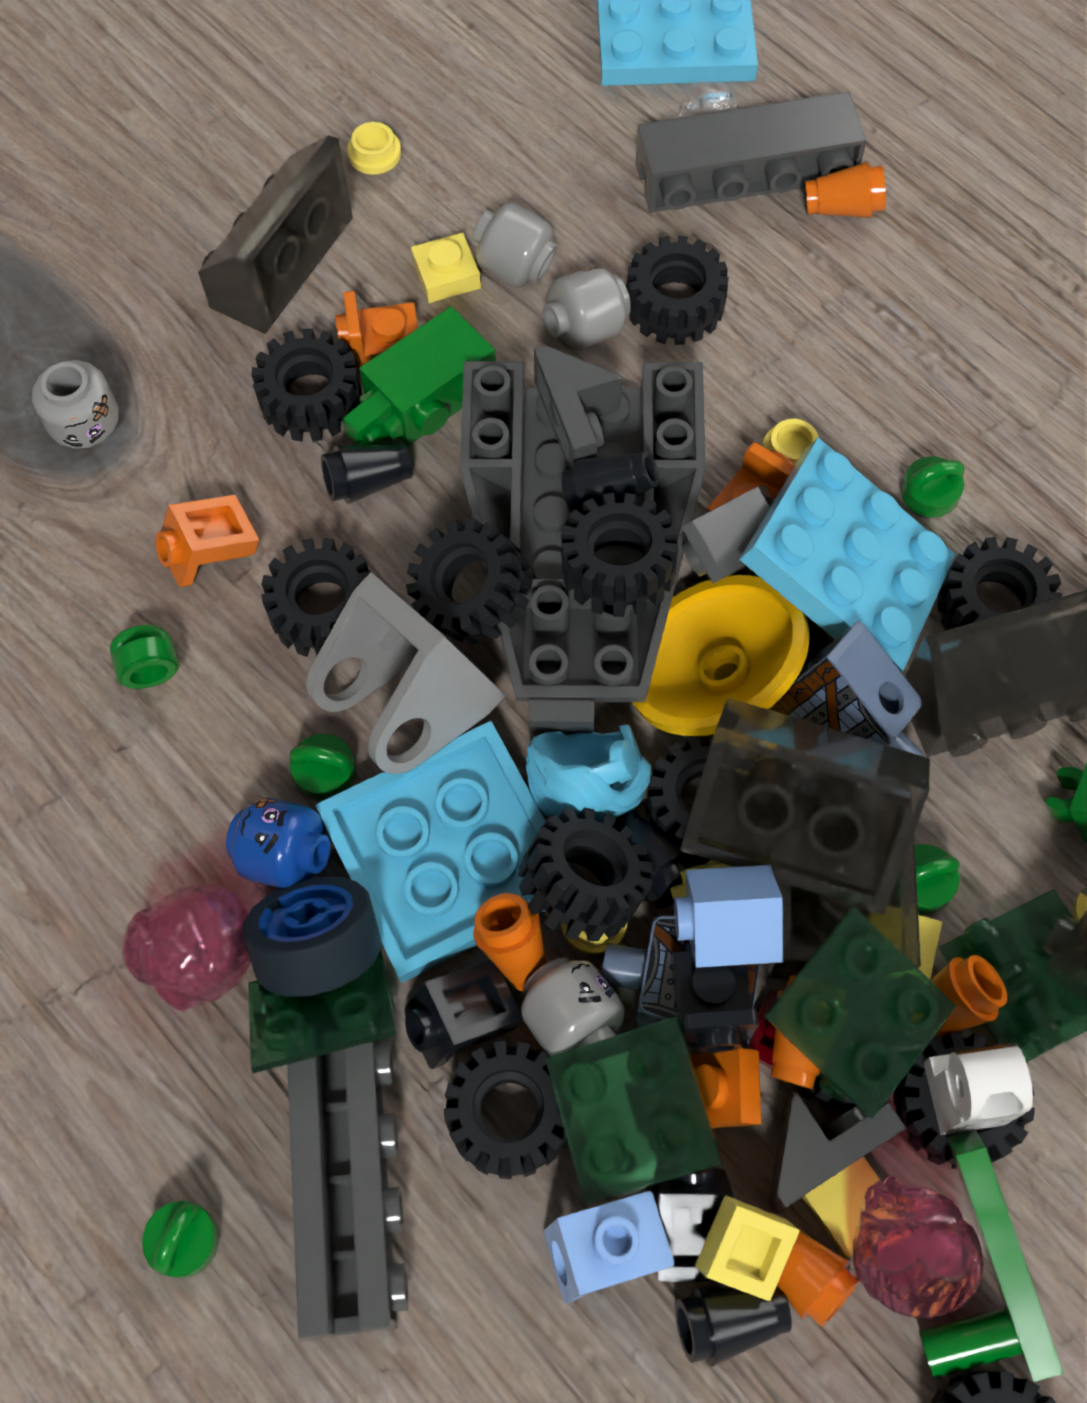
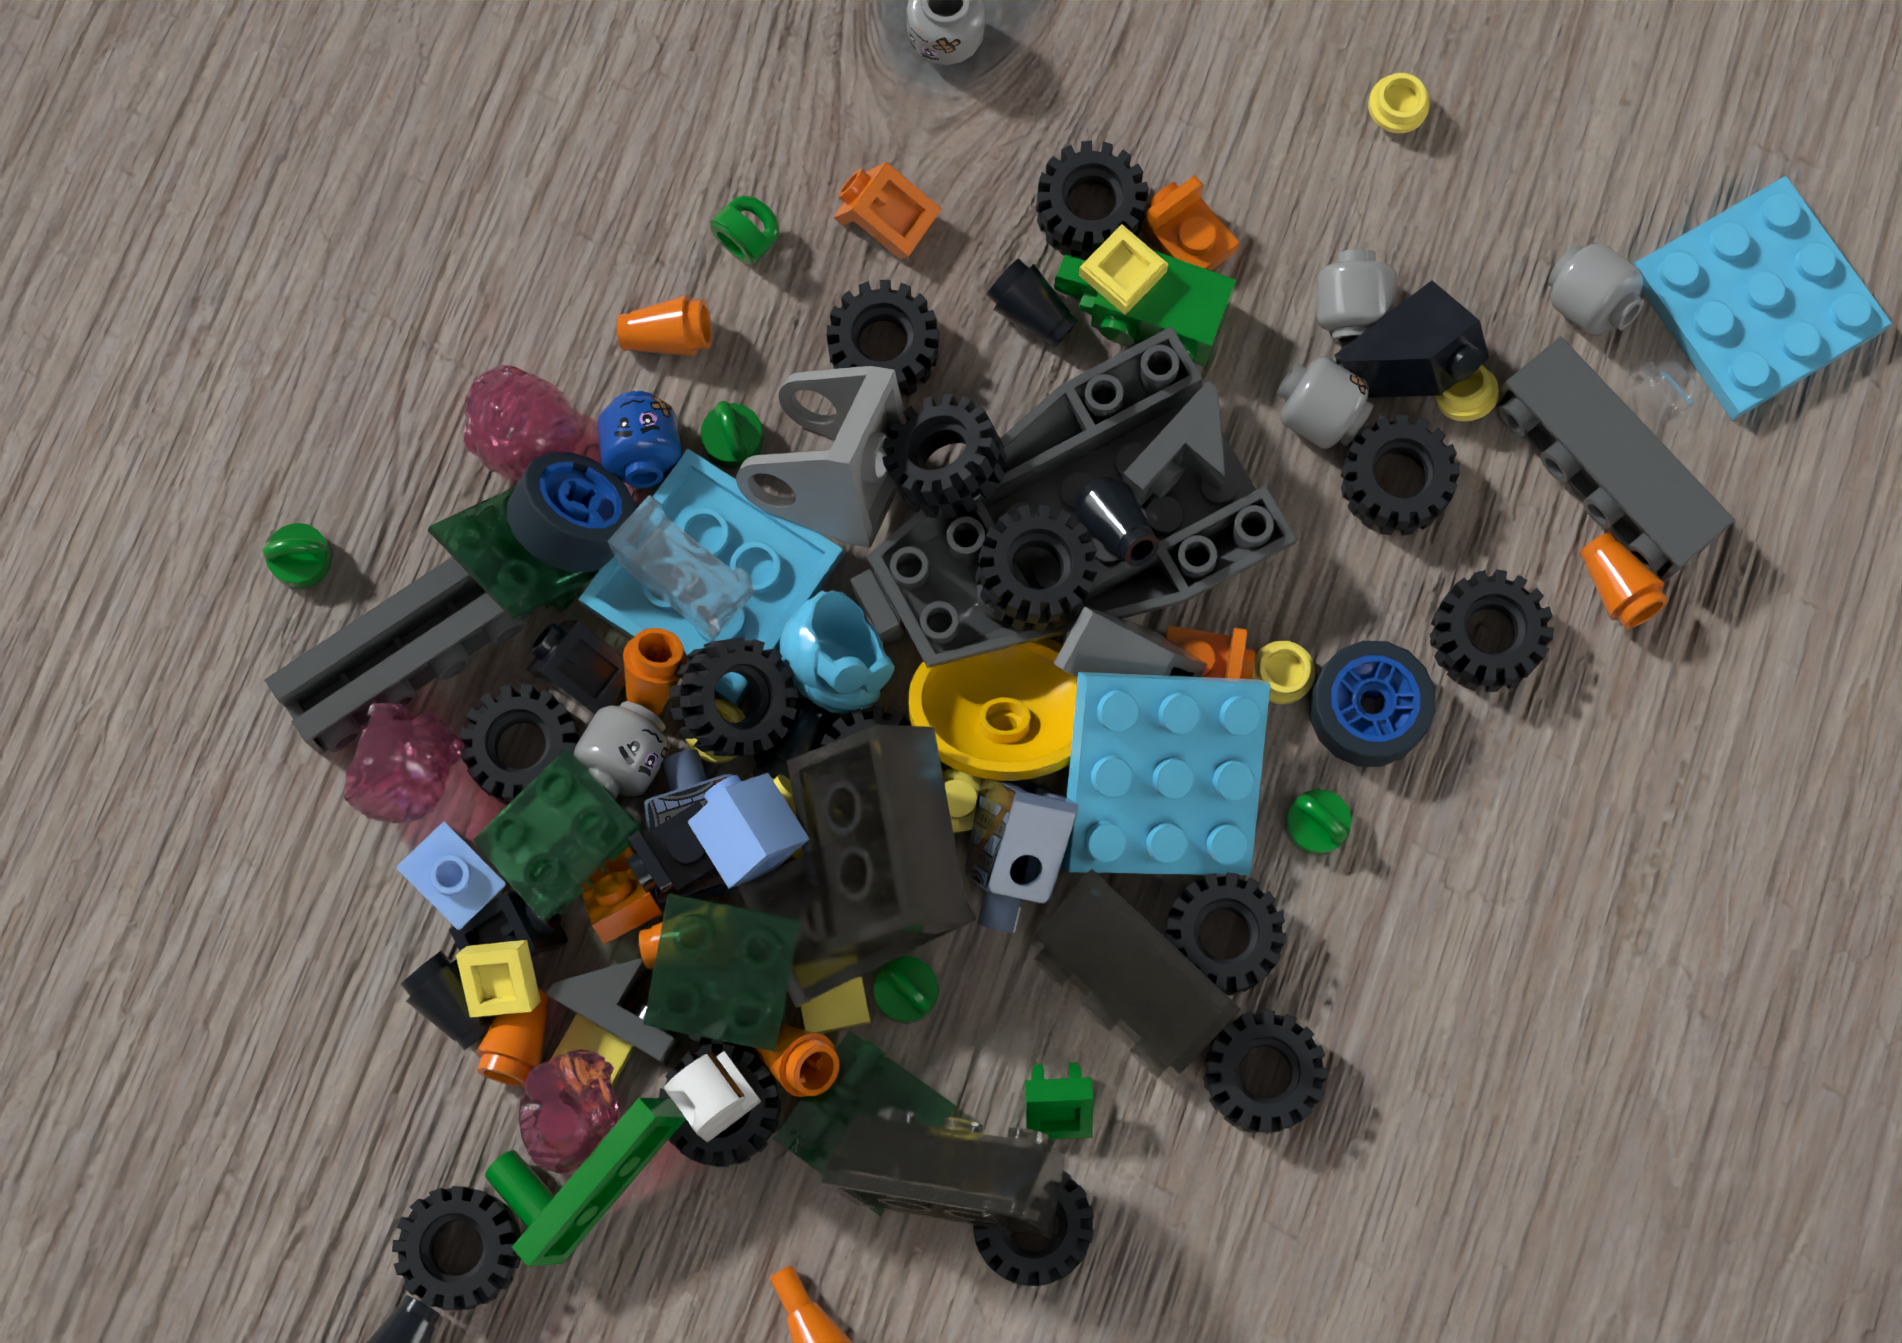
camera: 60 degrees right, 10 degrees up
clear smoke slope [198,135,353,334] -> none
light yellow plate [411,232,481,303] -> none
none -> clear pink hair [344,703,463,824]
none -> clear panel [608,495,755,641]
none -> orange cone [617,295,712,356]
none -> light yellow tile [1079,224,1168,315]
none -> wheel [1309,641,1436,767]
none -> black slope [1335,280,1489,398]
none -> black tyre [1430,569,1554,692]
none -> light yellow plate [1436,365,1499,421]
none -> light grey head [1548,243,1644,336]

